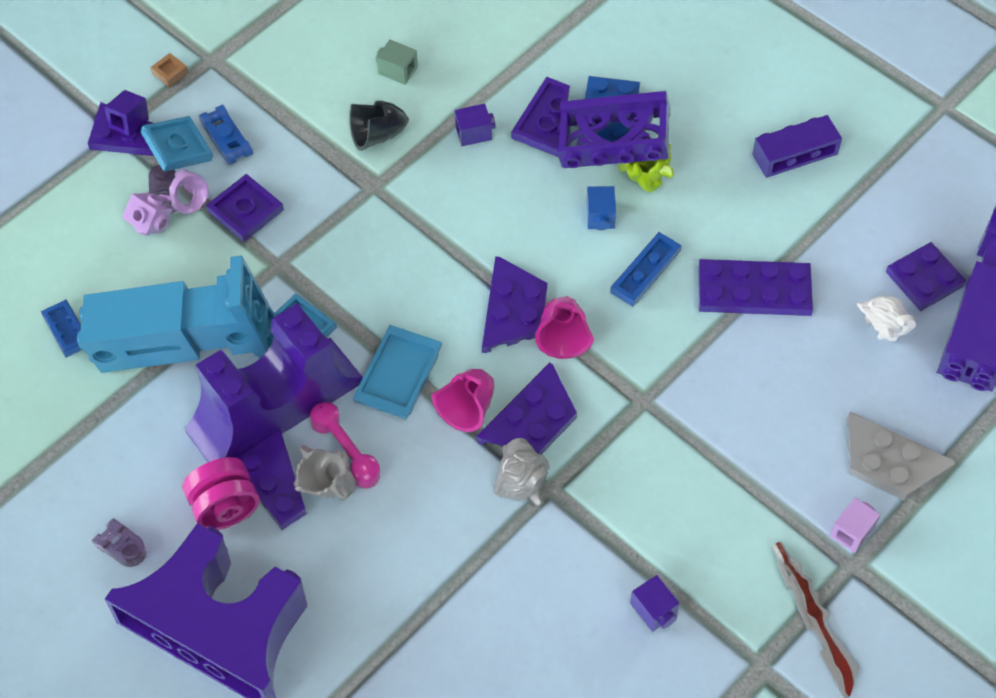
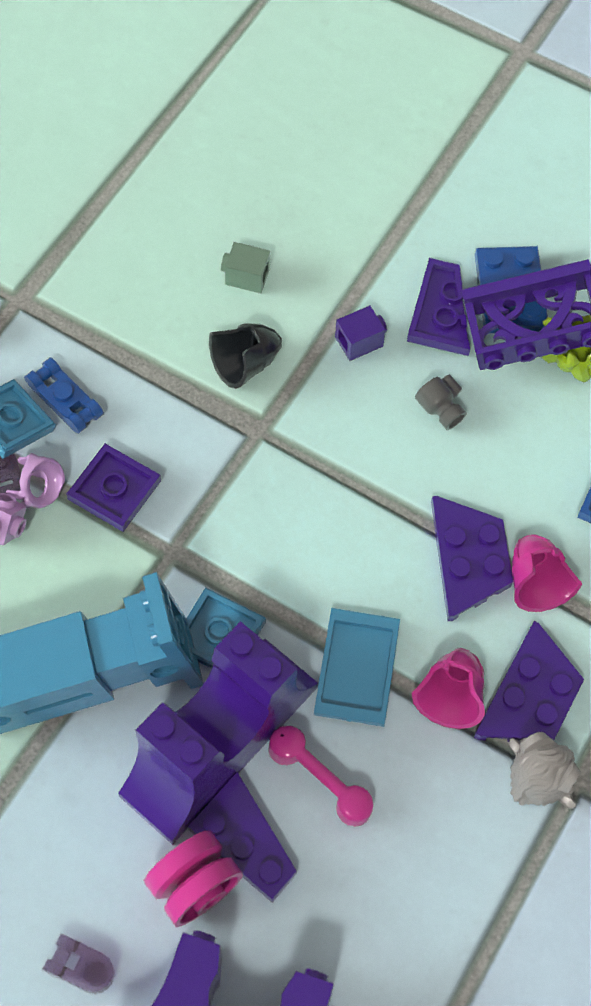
camera: 15 degrees left, 5 degrees up
light grey hair [294,445,356,500] -> none
blue brick [586,186,616,230] -> none
none -> dark grey piece [415,374,467,430]

